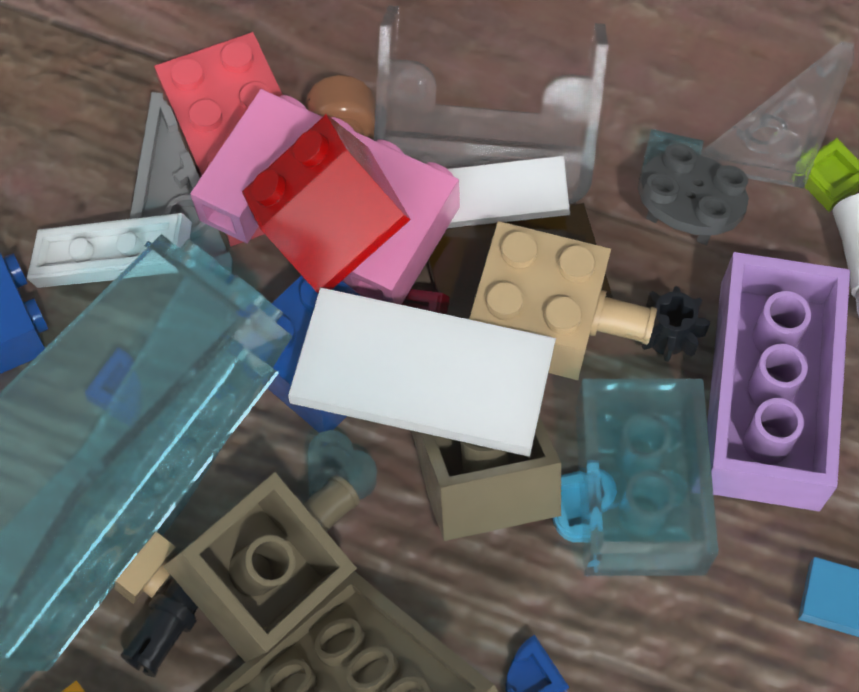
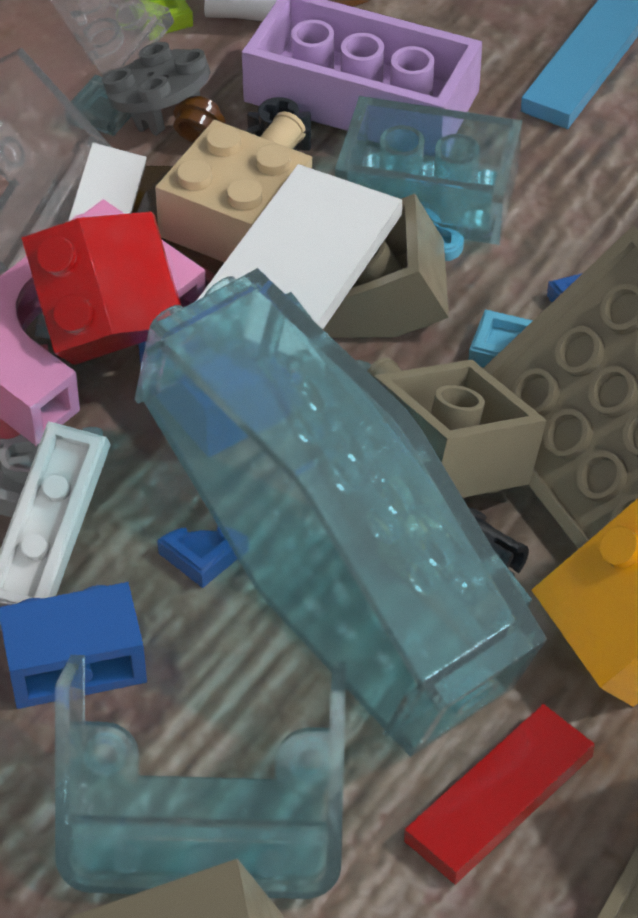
camera: 75 degrees left, 15 degrees down
none -> reddish brown plate [173,96,226,143]
none -> medium azure tile [468,309,533,367]

